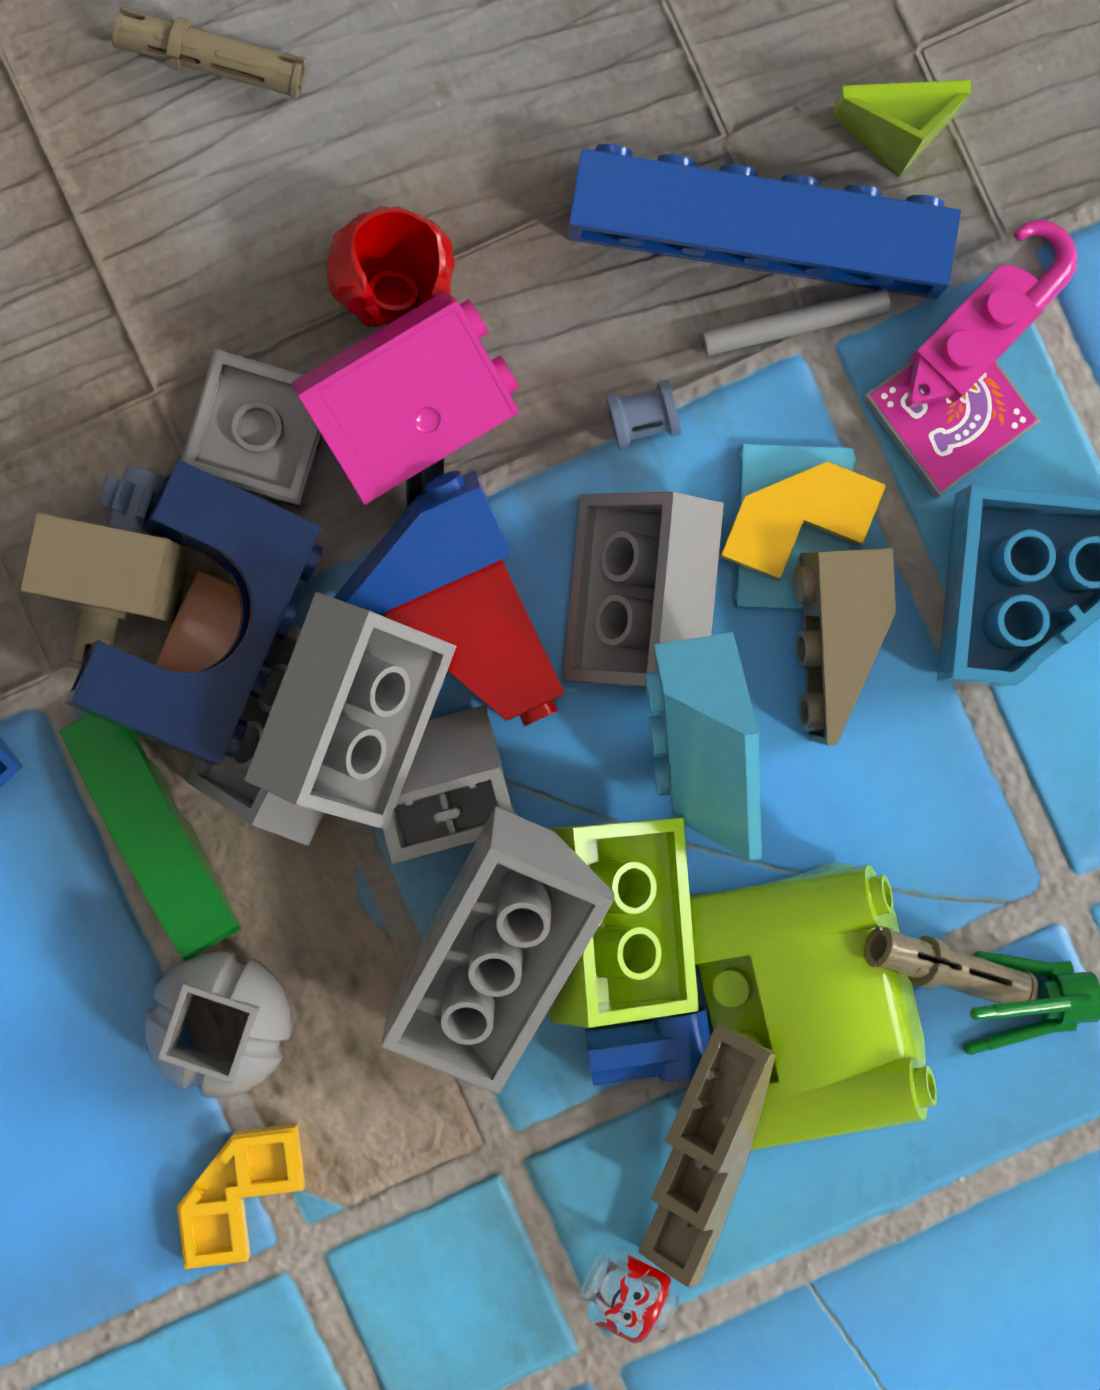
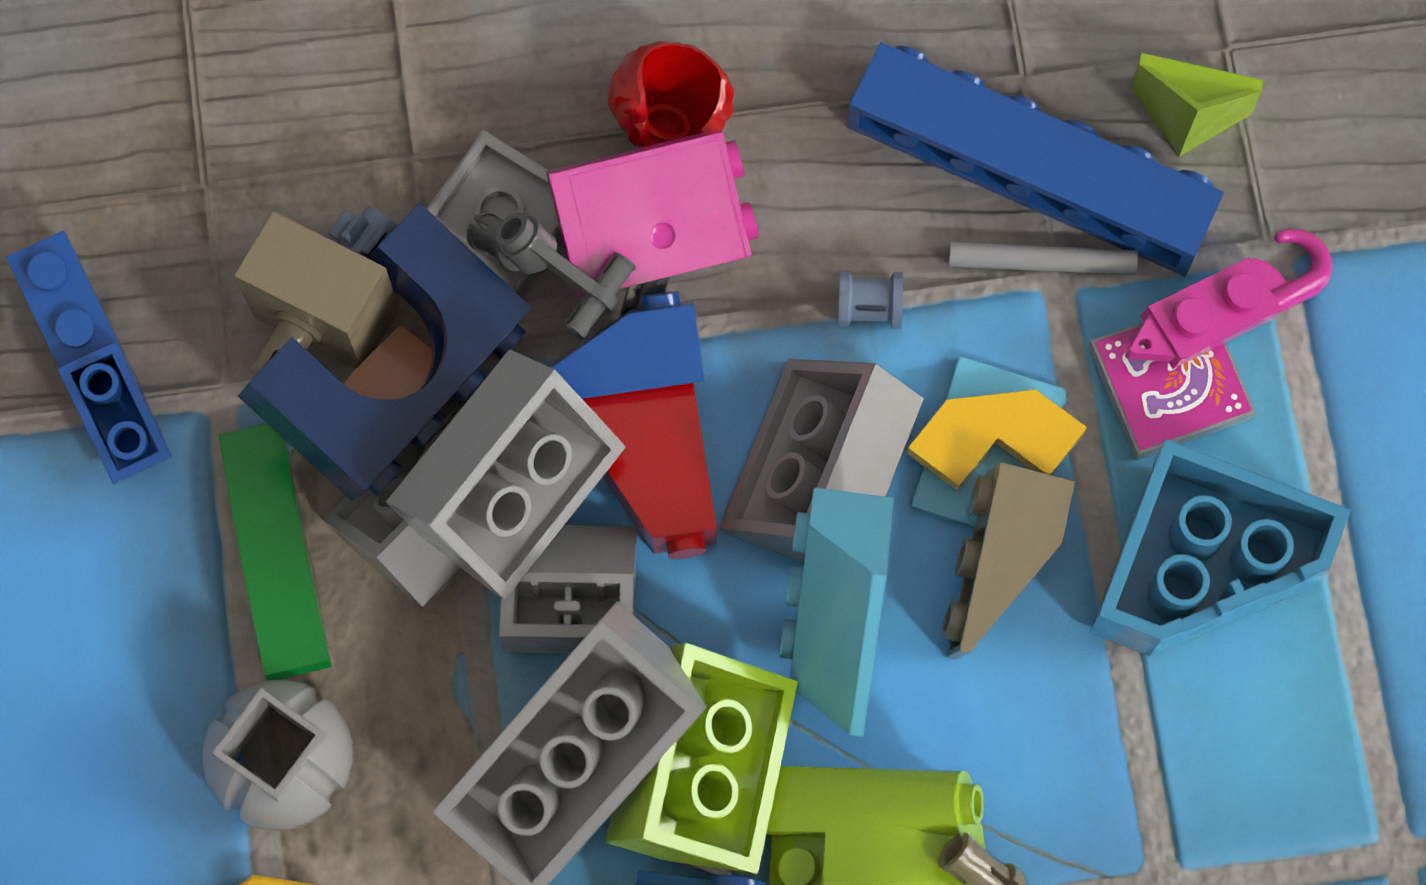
camera: 25 degrees right, 15 degrees down
none -> dark grey pin [467,212,636,340]

